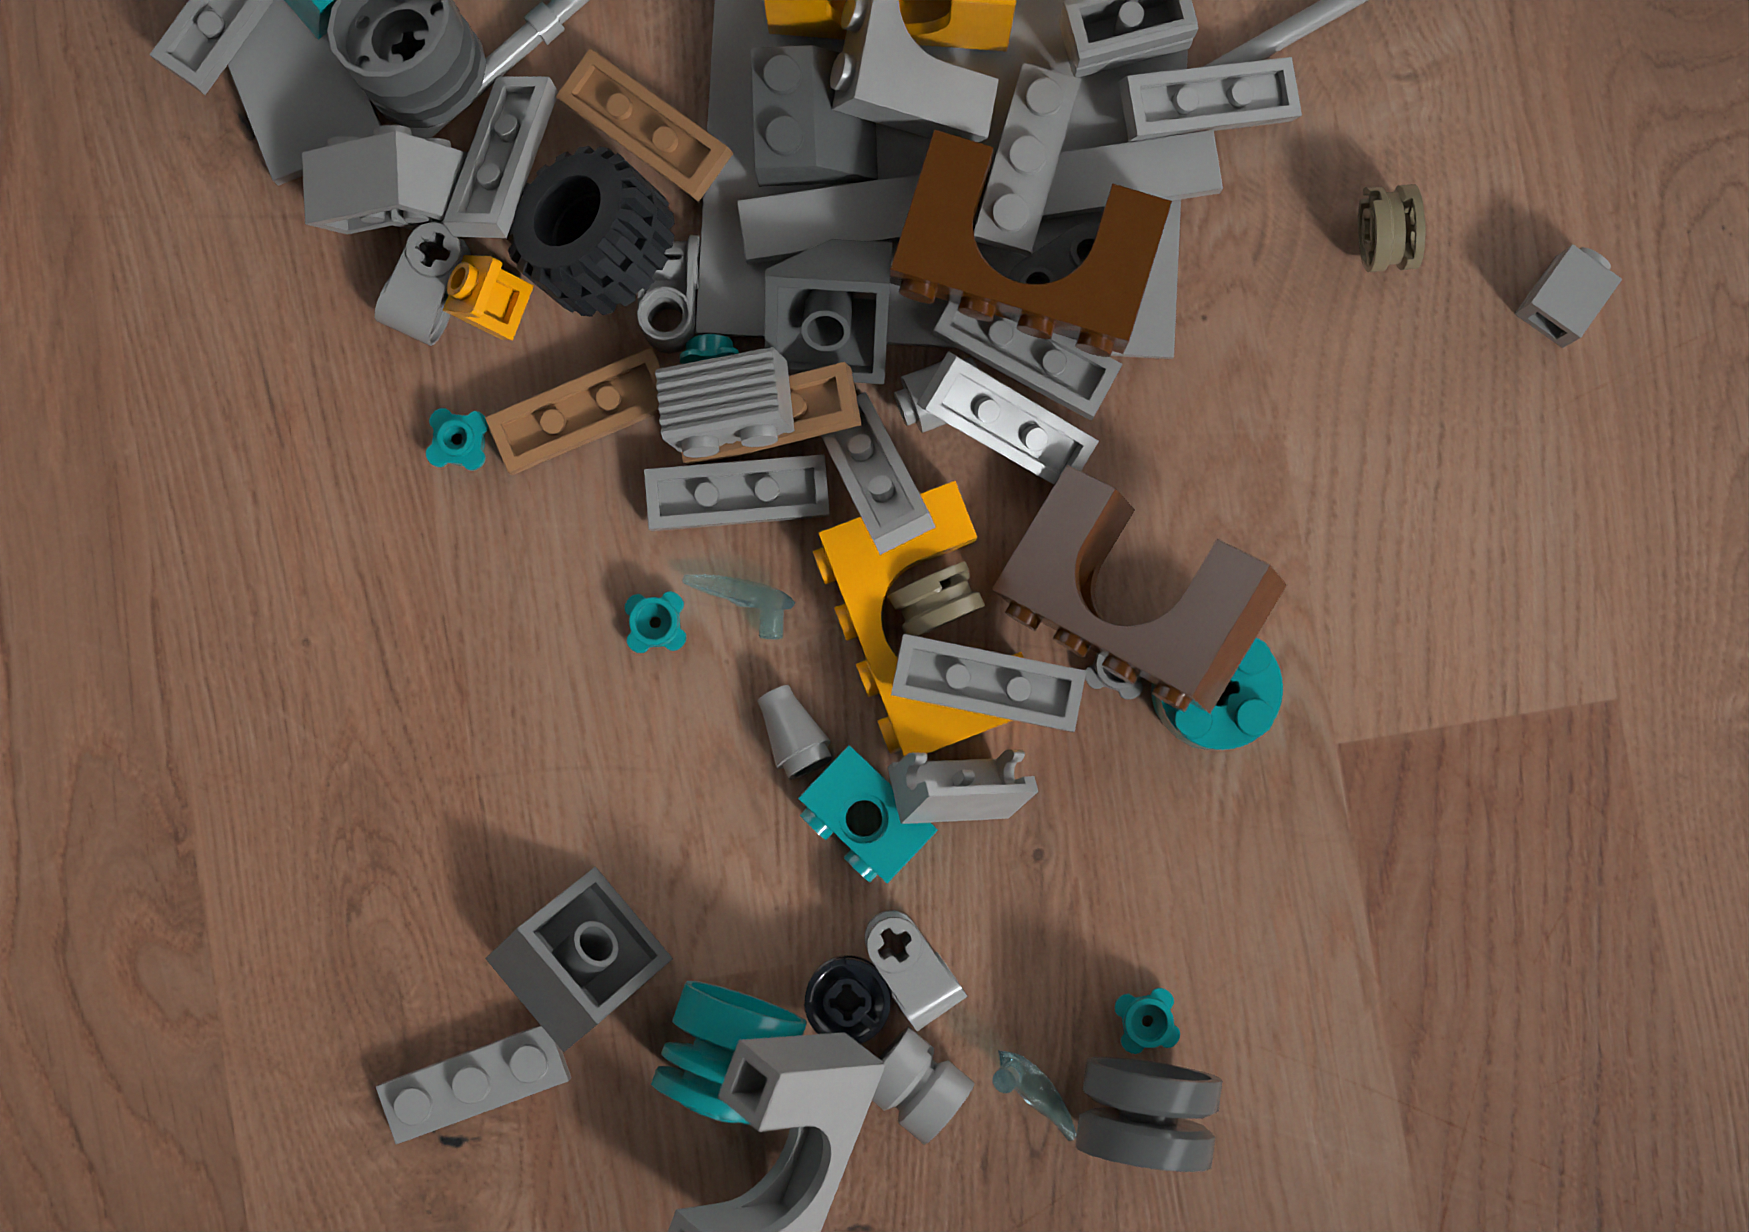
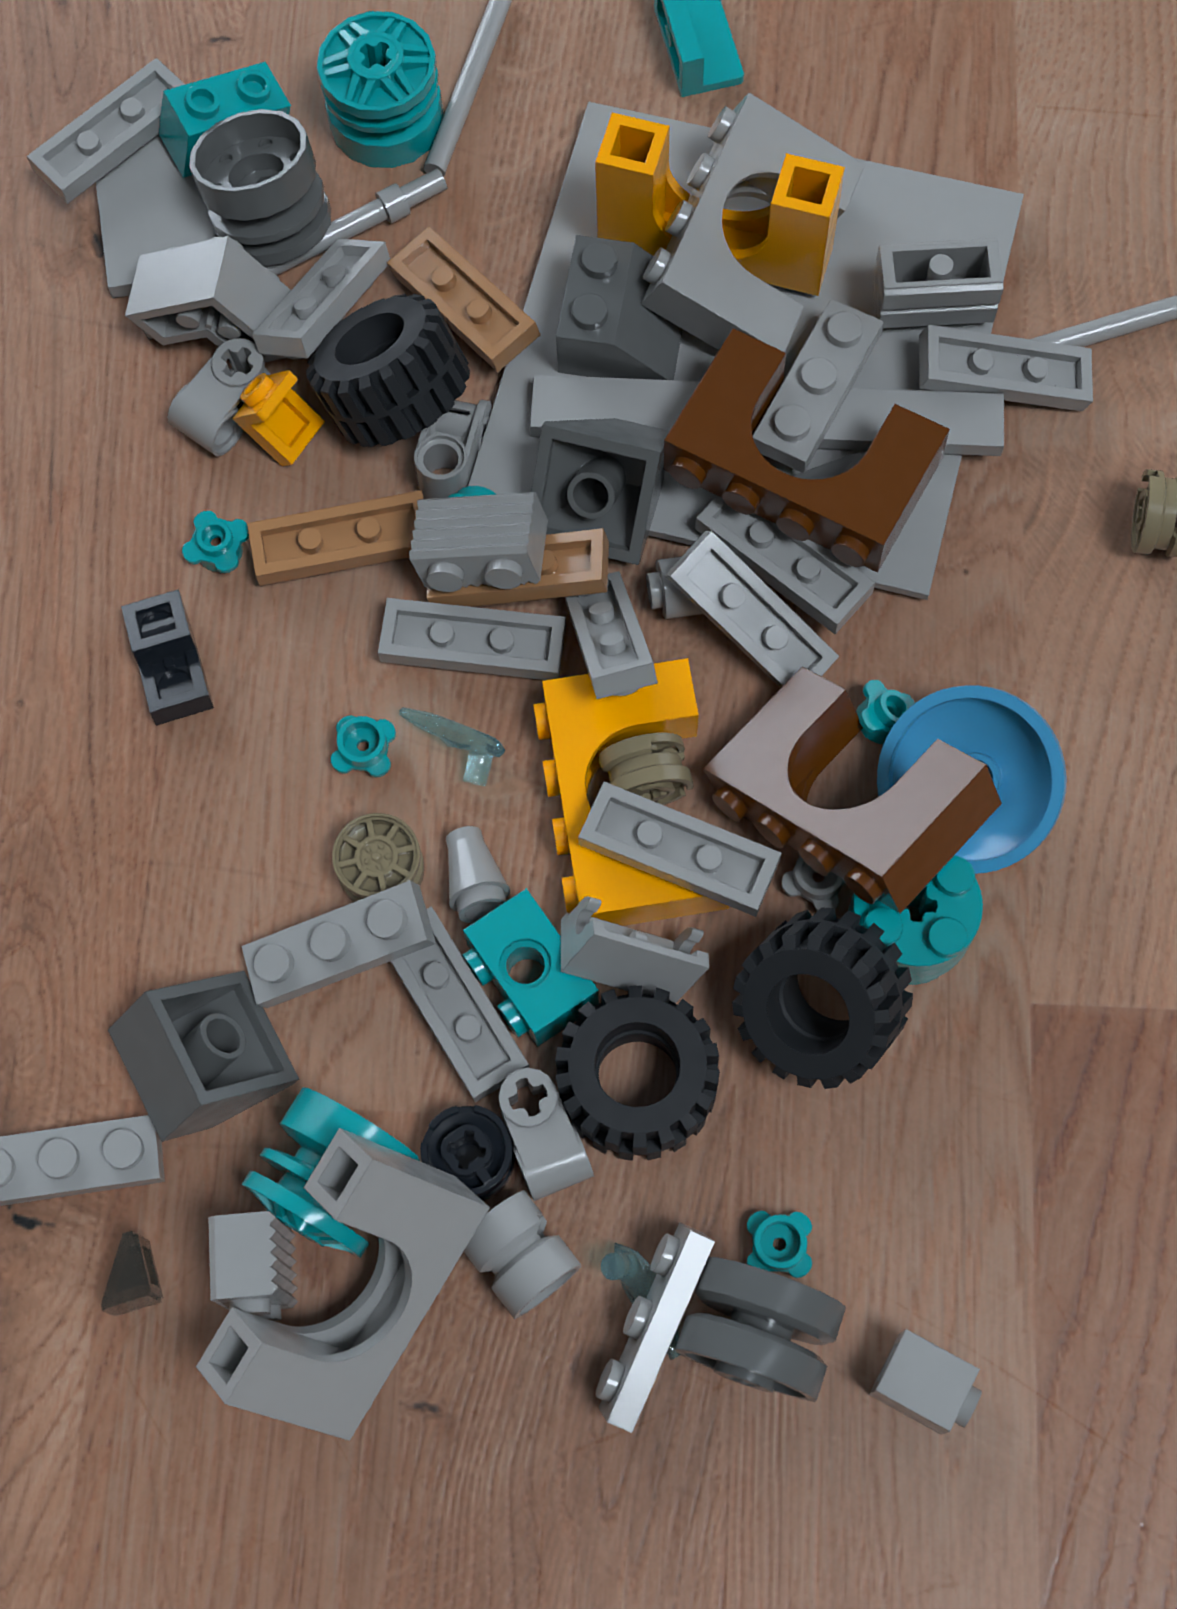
camera: 15 degrees right, 15 degrees down
none -> clear smoke slope [101,1231,163,1316]
none -> black slope [121,589,214,726]
none -> light grey brick [208,1211,298,1321]
none -> light grey plate [241,880,436,1008]
none -> dark tan wheel [332,813,424,902]
none -> light grey plate [390,906,530,1103]
none -> black tyre [555,985,720,1161]
none -> plate [596,1222,715,1433]
none -> black tyre [732,908,913,1089]
none -> teal plate [856,680,915,744]
none -> light grey brick [869,1329,982,1435]
none -> dark azure dish [877,685,1067,874]

